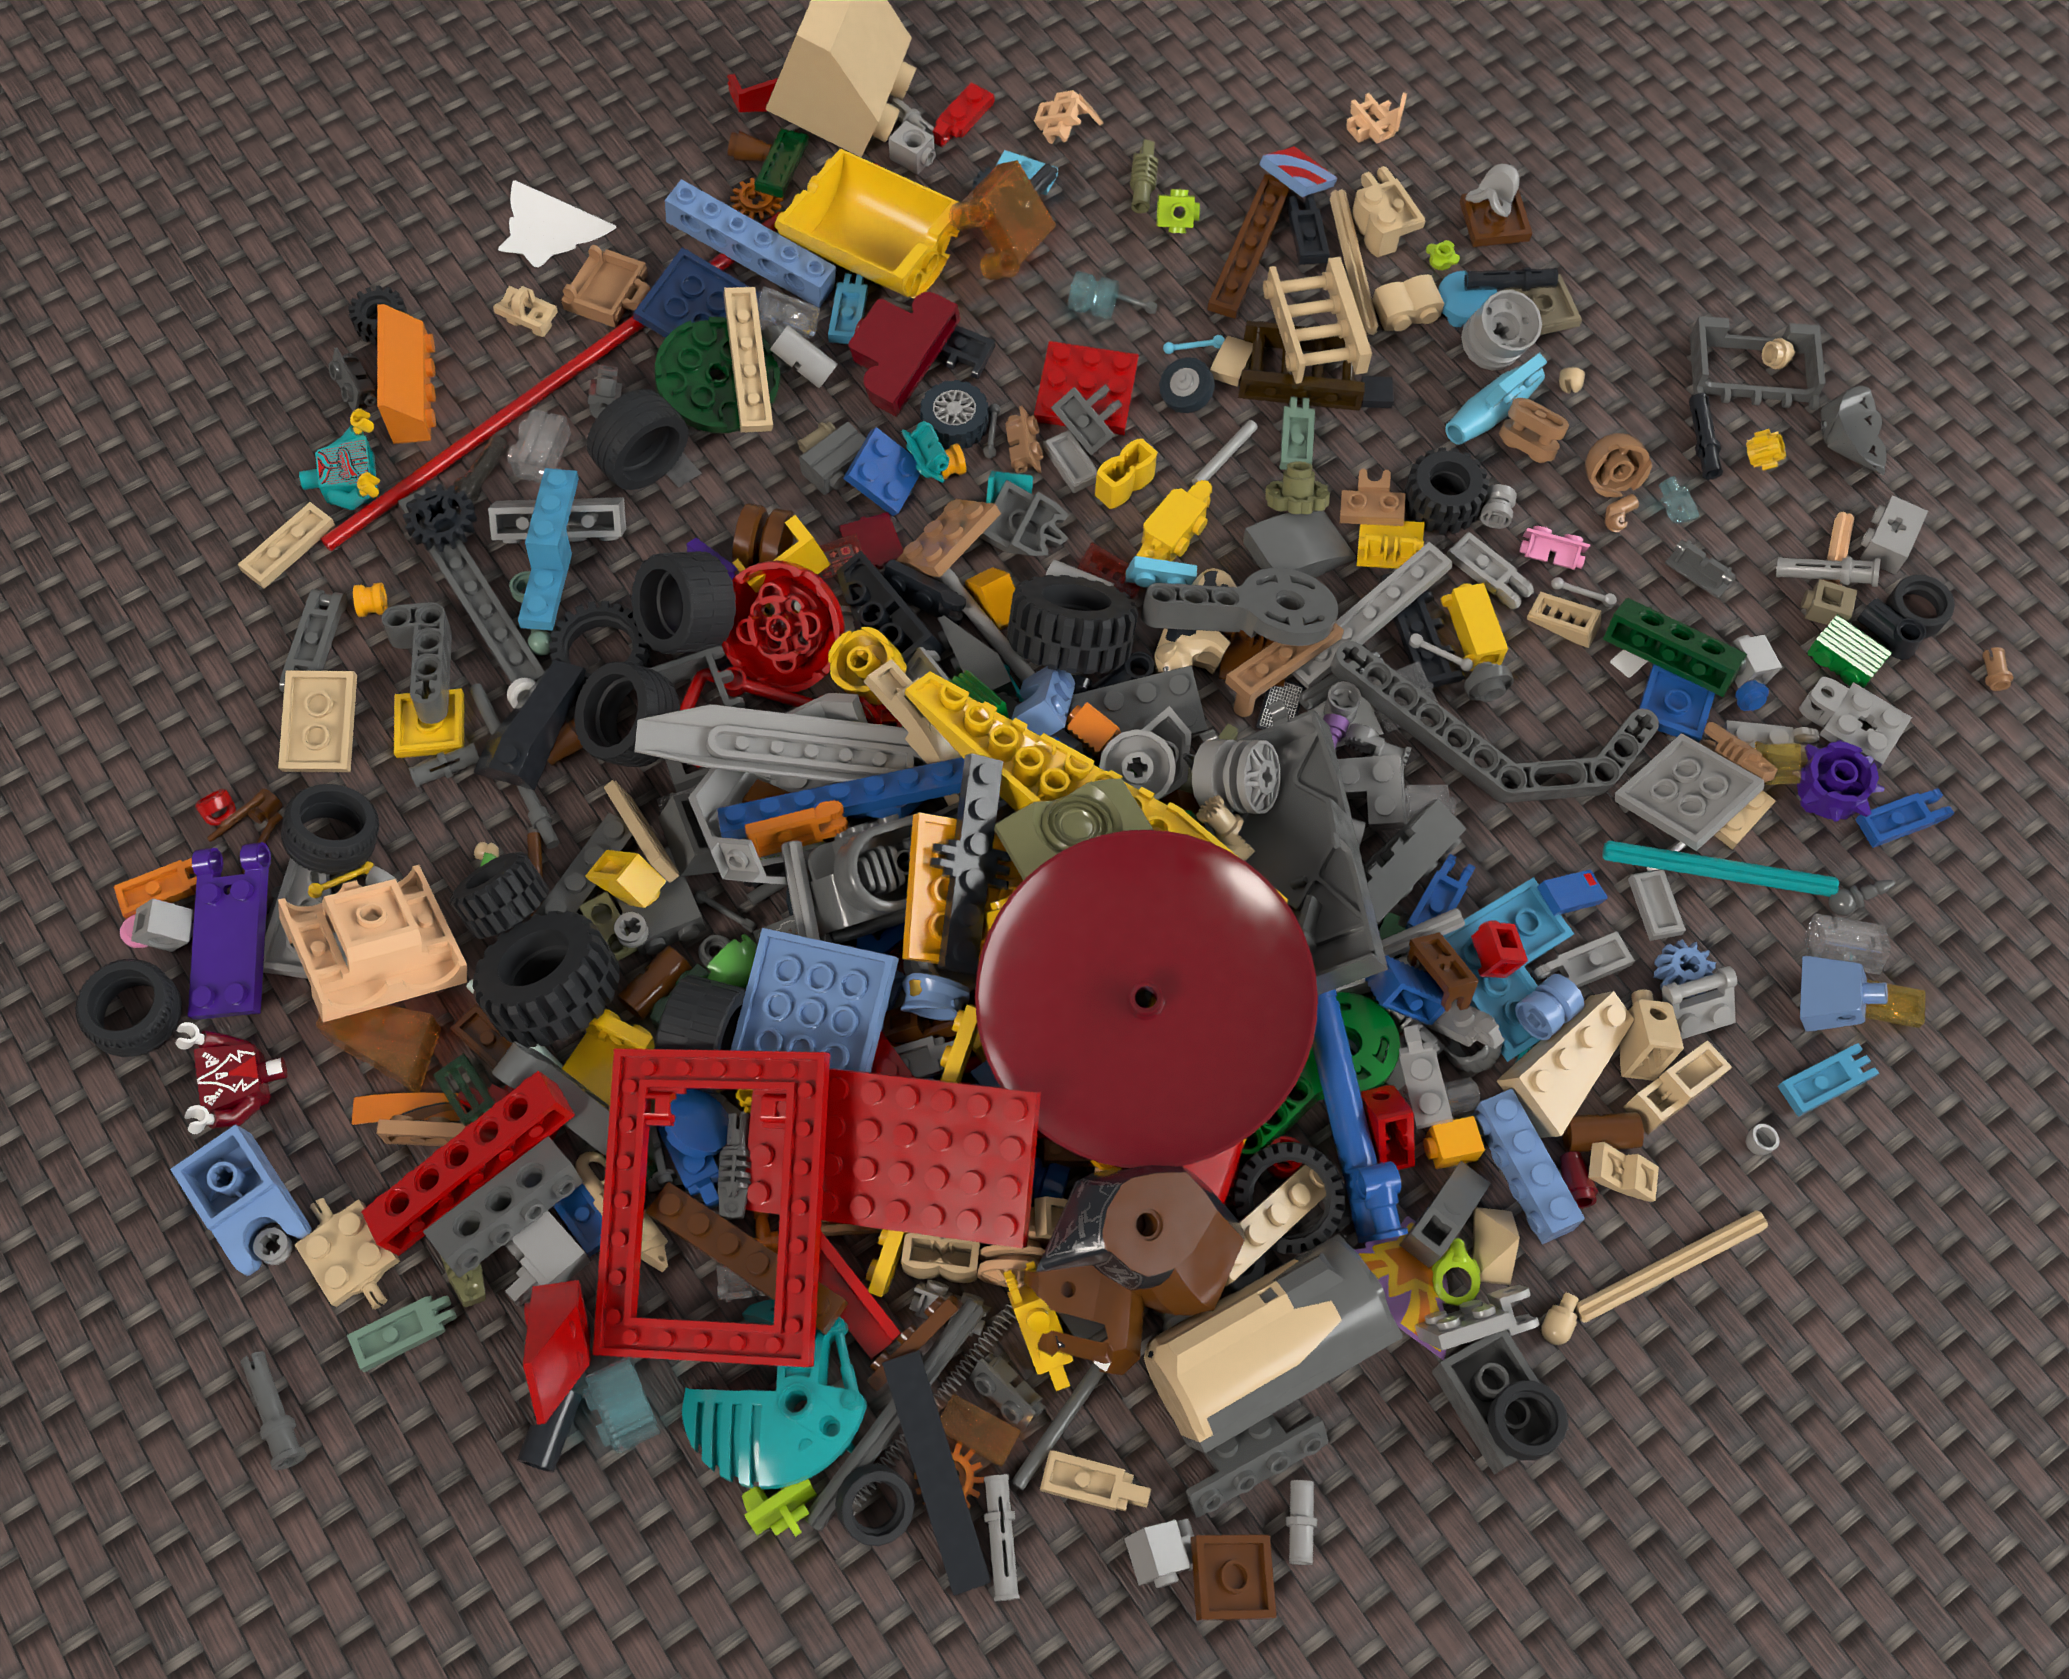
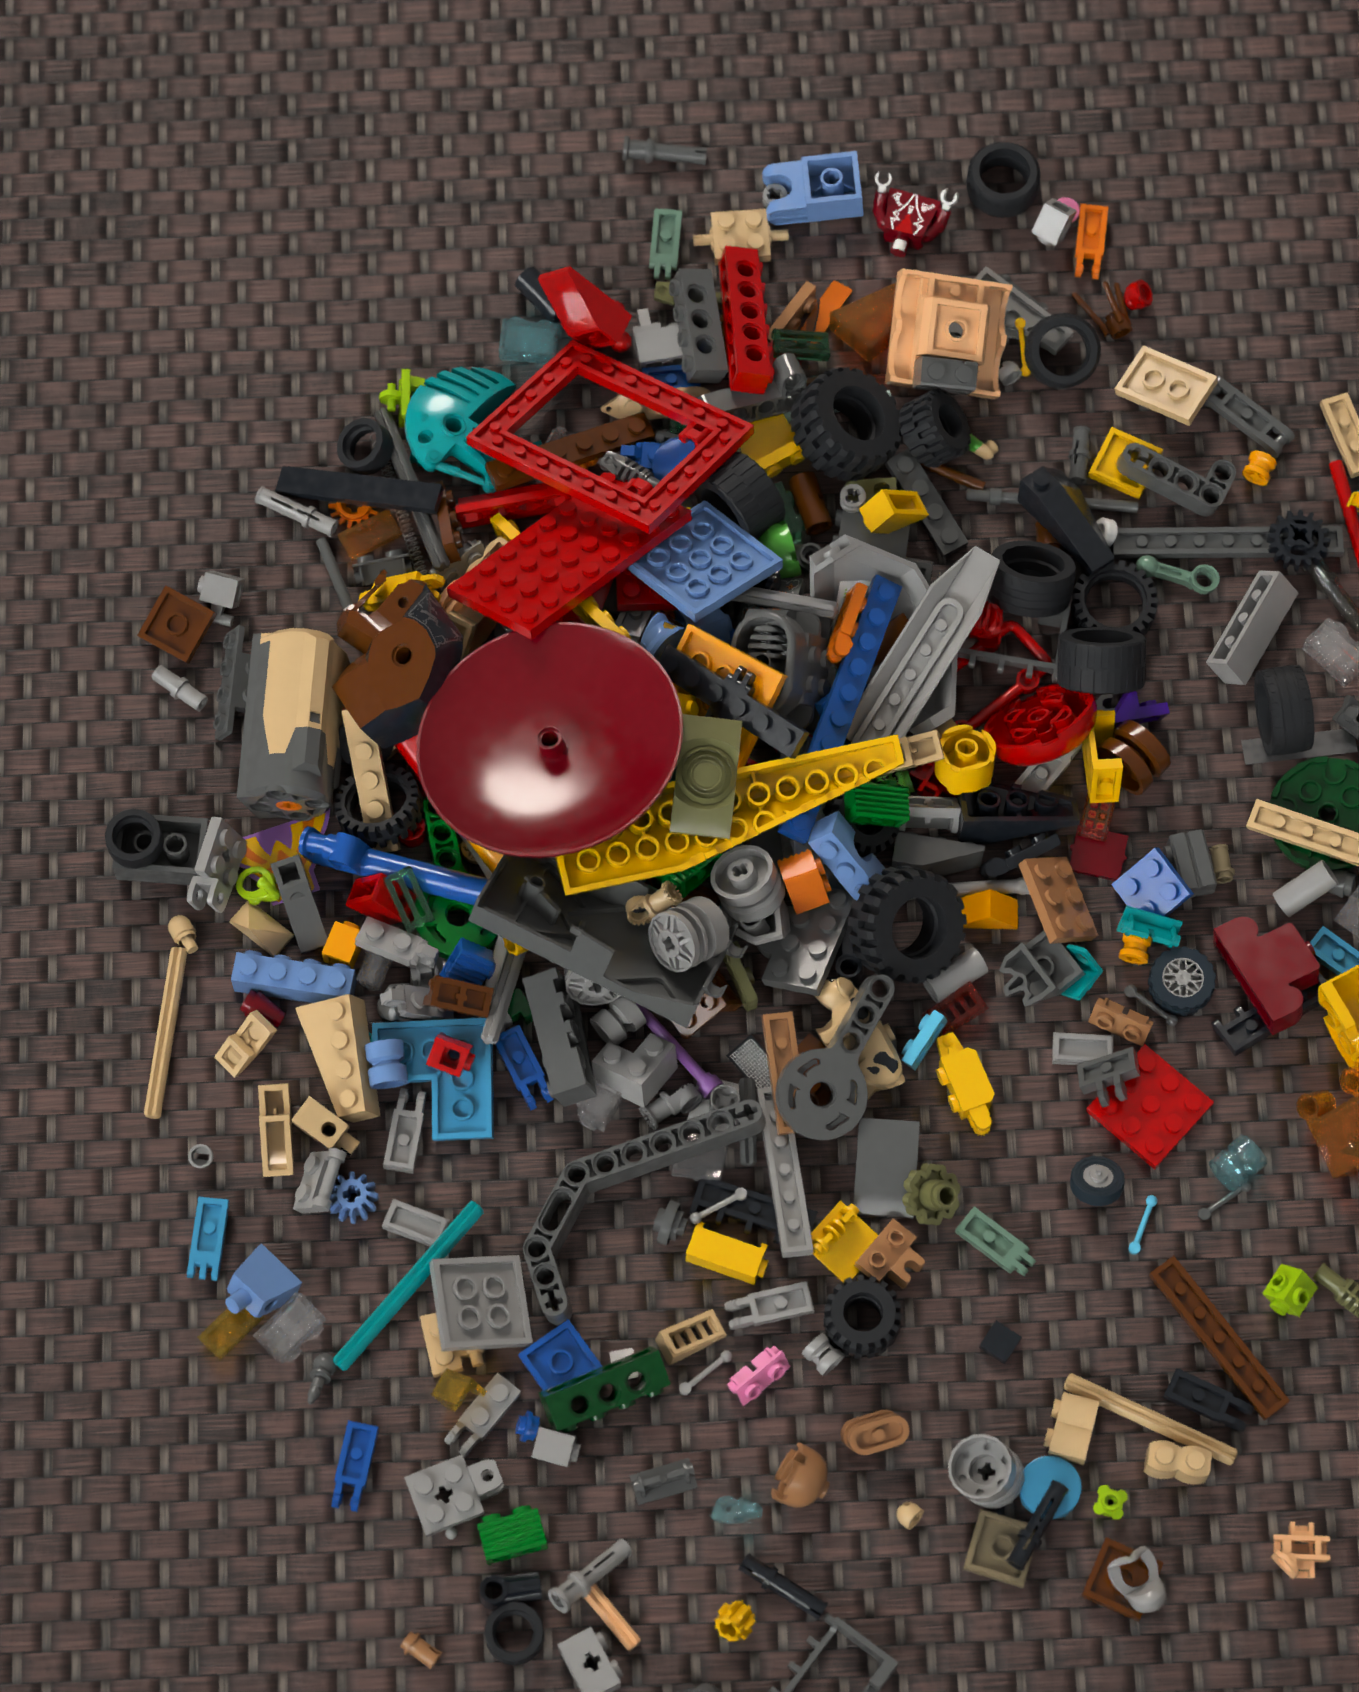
camera: 125 degrees right, 5 degrees up
dark purple hinge [188,842,271,1020] -> none
dark azure bracket [518,468,579,631] -> none
tan tile [604,780,679,883] -> none
tan hinge [1040,1450,1151,1511] -> none
yellow brick [1095,438,1157,509] -> none
light grey bar [1192,420,1258,485] -> none
tan slope [1210,336,1253,387] -> none
dark brown fence [1238,320,1368,411] -> none
medium blue tile [1259,146,1337,197] -> none
tan fence [1263,257,1372,384] -> none
tan hinge [1361,166,1425,236] -> none
medium azure plate [1445,353,1547,445] -> none
blue tile [1537,869,1608,916] -> none
reddish brown pin [1562,1112,1644,1152] -> none
medium nougat arm [1605,494,1639,532] -> none
medium nougat hinge [1700,722,1777,783] -> none
dark purple brick [1791,740,1885,822] -> none
dark tan brick [1801,579,1858,625] -> none
none -> clear green tile [382,866,435,933]
none -> dark grey brick [913,356,978,394]

